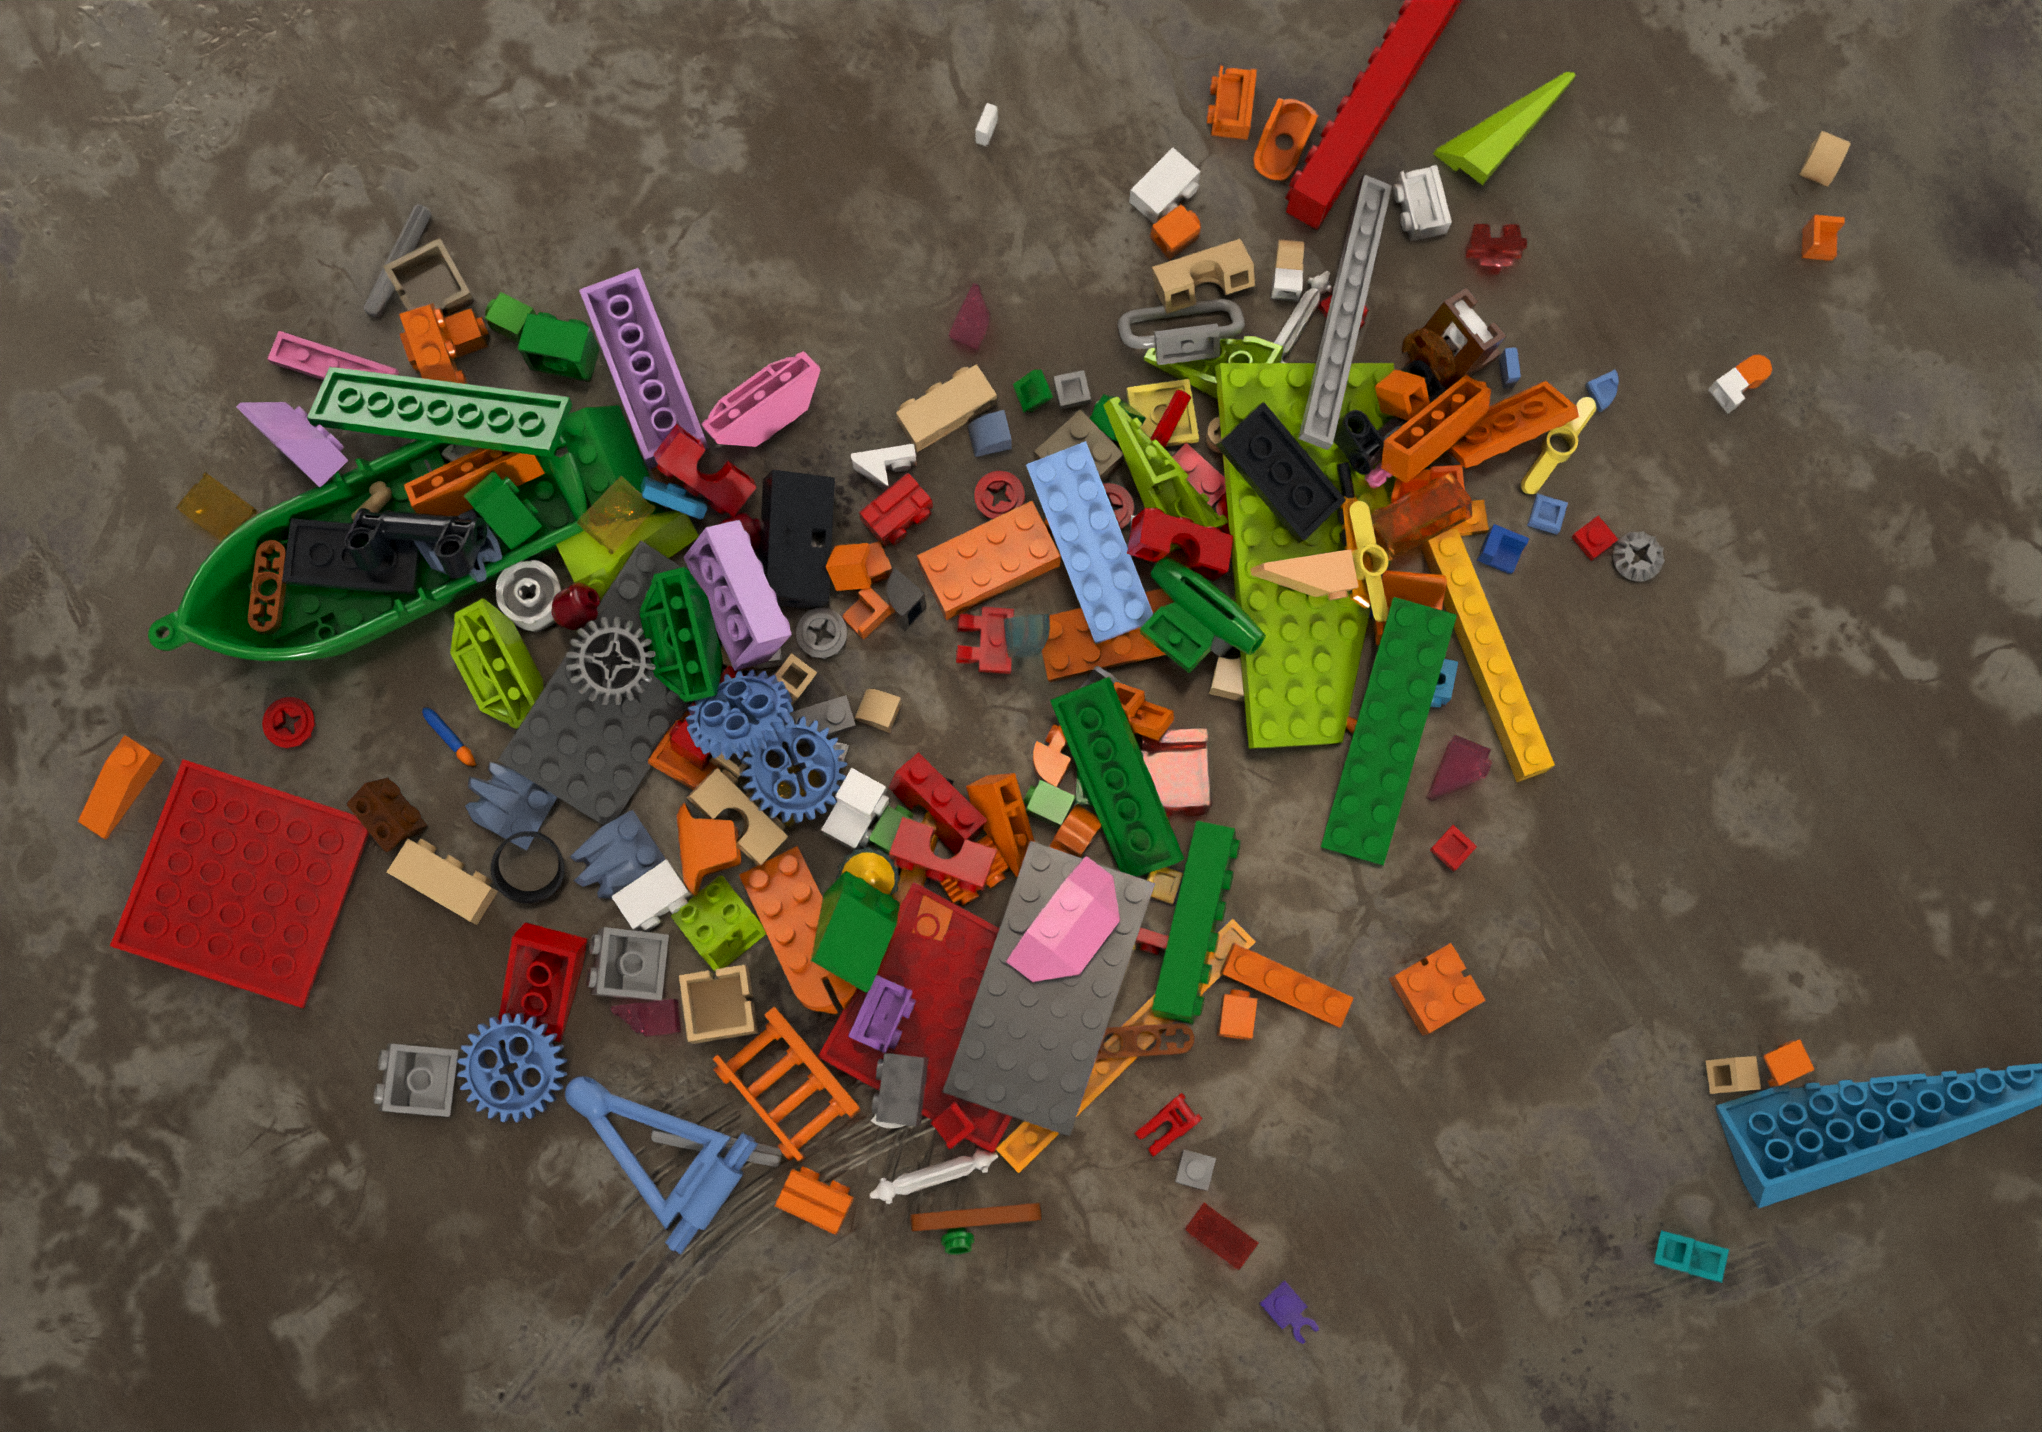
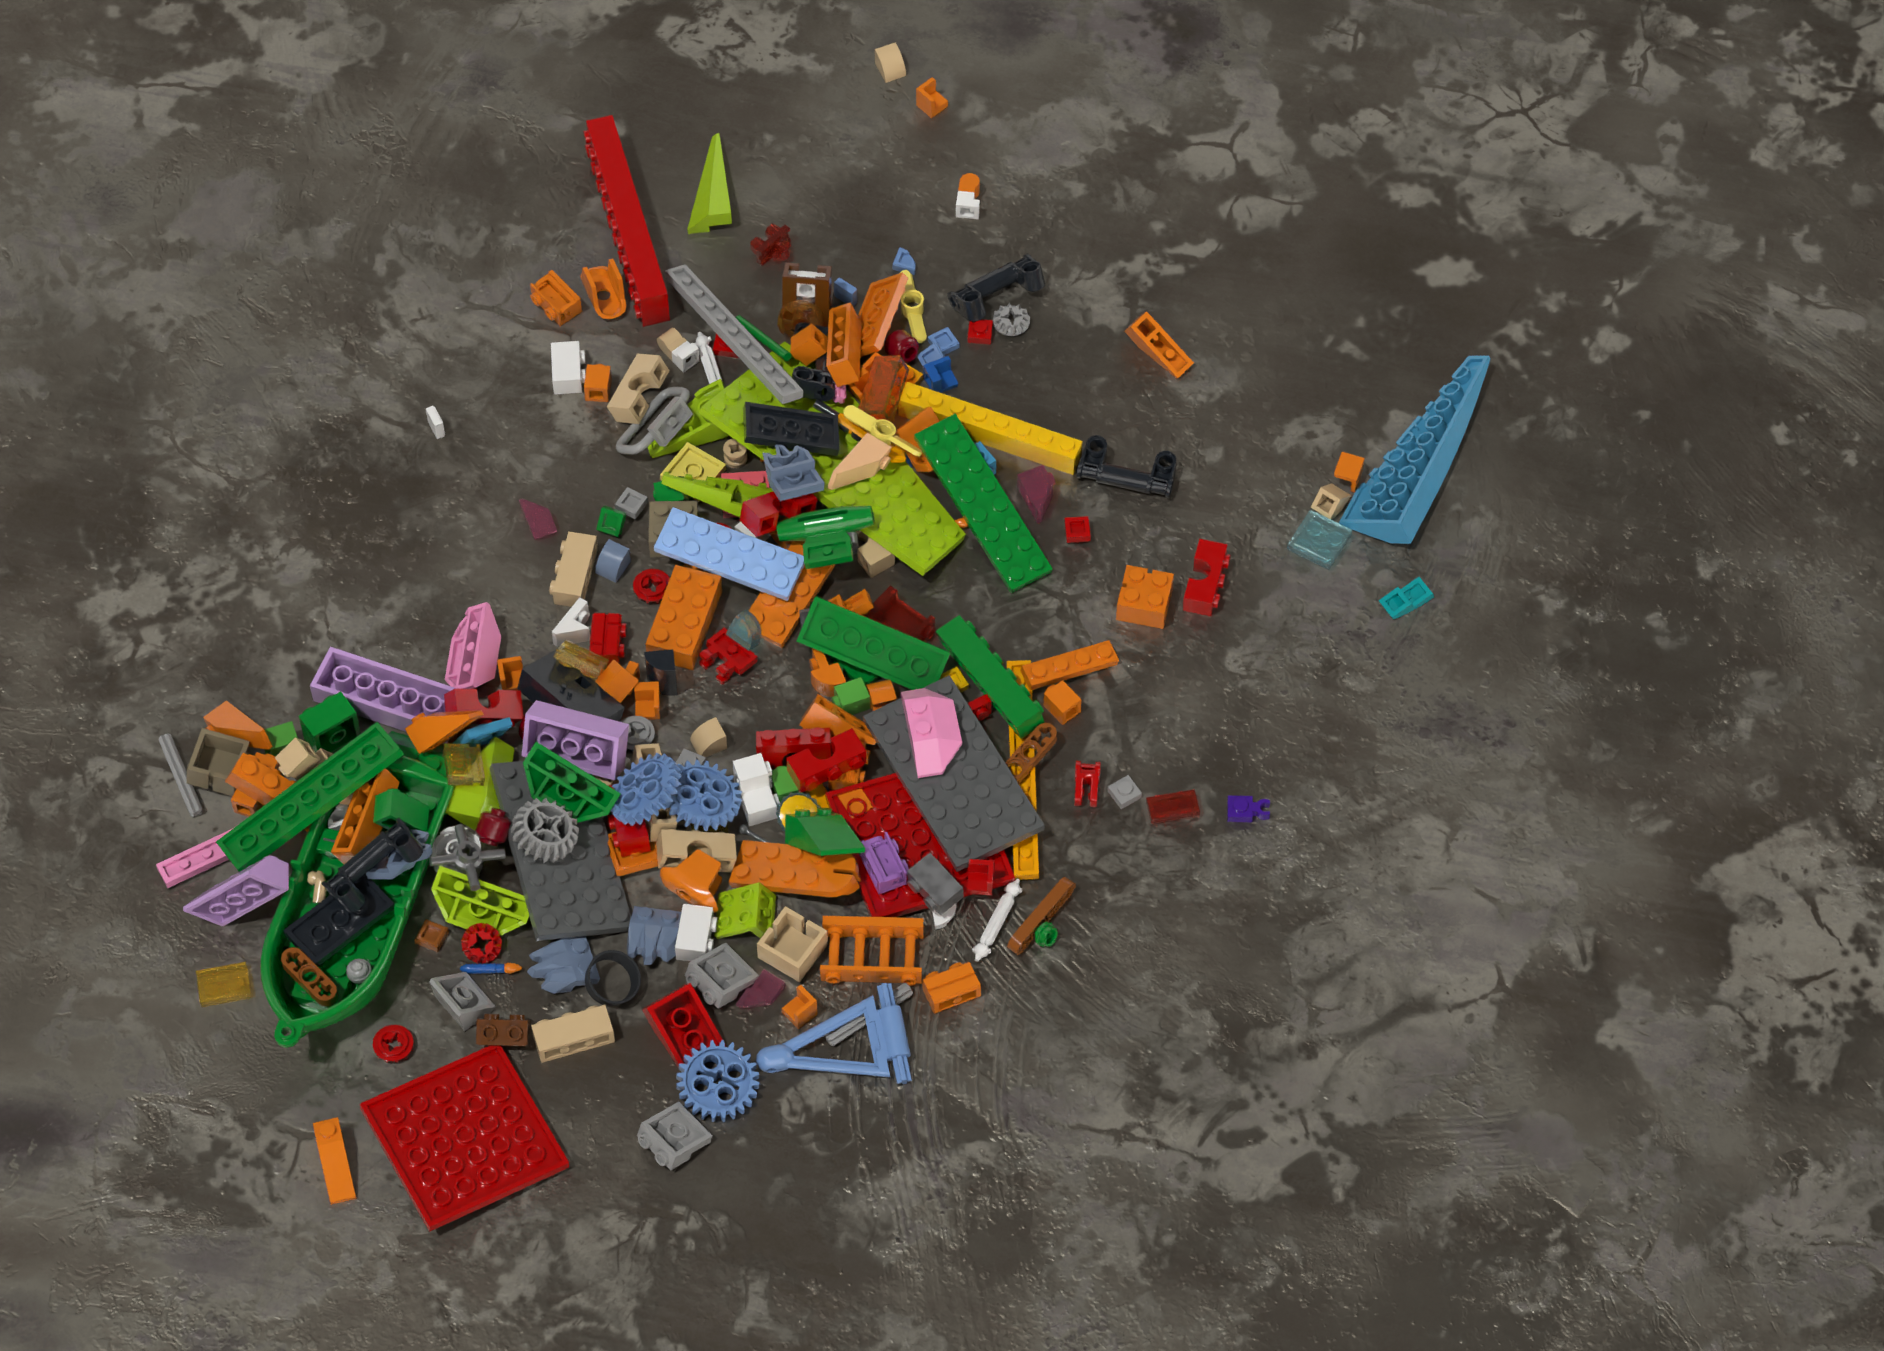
camera: 45 degrees left, 20 degrees down
red axle [1150,390,1191,449] -> none
white hinge [1393,165,1452,241] -> none
none -> orange slope [203,700,273,749]
none -> tan arch [275,737,333,781]
none -> light grey plate [346,959,372,984]
none -> orange slope [405,710,484,754]
none -> dark orange tile [414,919,449,952]
none -> flat silver bar [429,824,505,891]
none -> light grey slope [429,972,496,1032]
none -> red gear [461,923,502,964]
none -> orange panel [497,656,523,690]
none -> clear yellow plate [553,639,609,679]
none -> green bar [736,315,792,361]
none -> dark grey hinge [739,824,771,843]
none -> sand blue plate [763,445,824,501]
none -> orange panel [782,985,818,1030]
none -> dark red head [884,330,919,364]
none -> medium blue tile [917,342,945,366]
none -> black piece [947,253,1045,321]
none -> black piece [1077,435,1176,498]
none -> orange slope [1124,311,1194,379]
none -> red arch [1183,538,1231,616]
none -> clear light blue plate [1287,510,1352,570]

